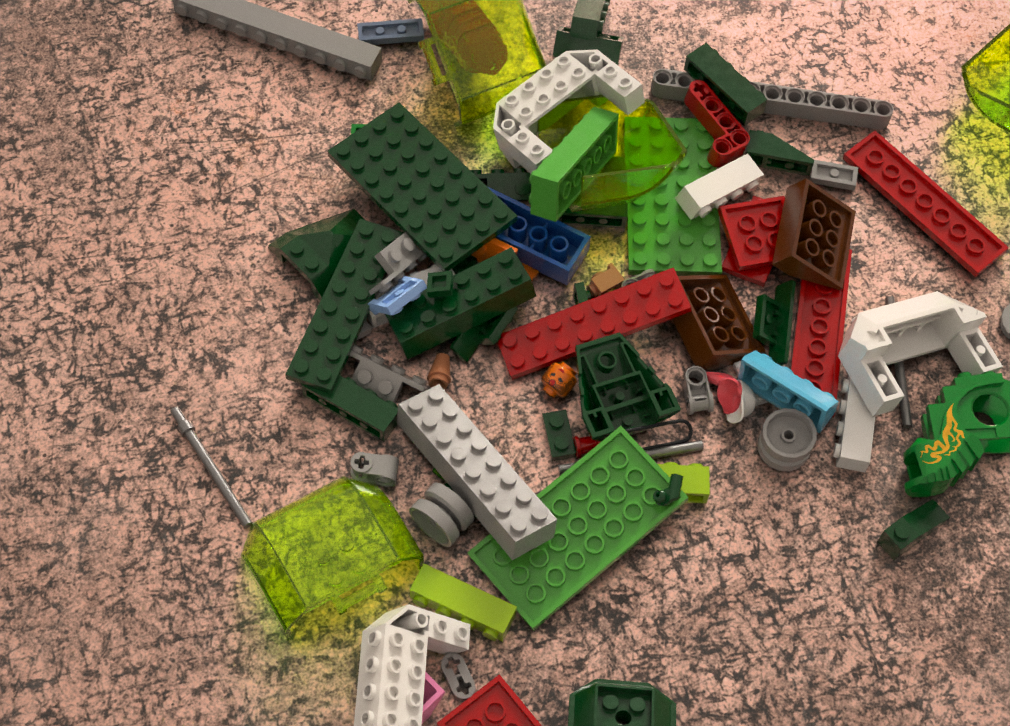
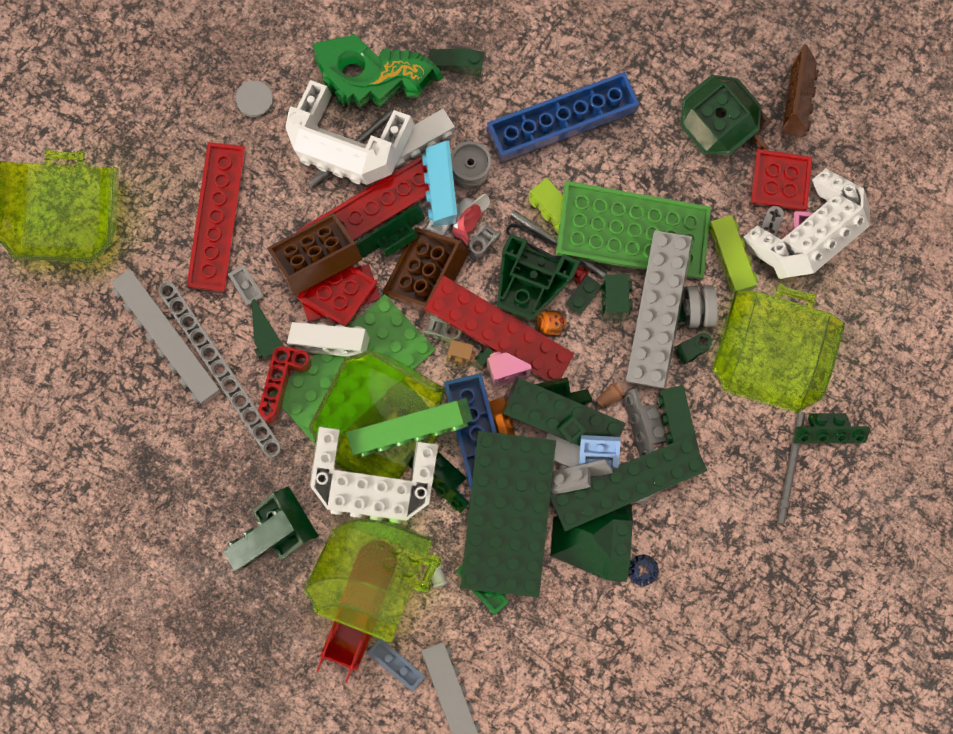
camera: 140 degrees left, 15 degrees up
light grey piece [350,452,399,487] -> none
dark green arm [653,474,683,506] -> none
dark green brick [684,43,767,126] -> none
none -> light grey brick [111,269,221,406]
none -> white bush [426,565,449,589]
none -> blue brick [486,72,639,163]
none -> bright pink slope [486,352,532,387]
none -> dark green brick [601,274,633,321]
none -> dark blue gear [628,554,659,586]
none -> dark green piece [674,333,712,365]
none -> dark green bracket [792,413,870,443]

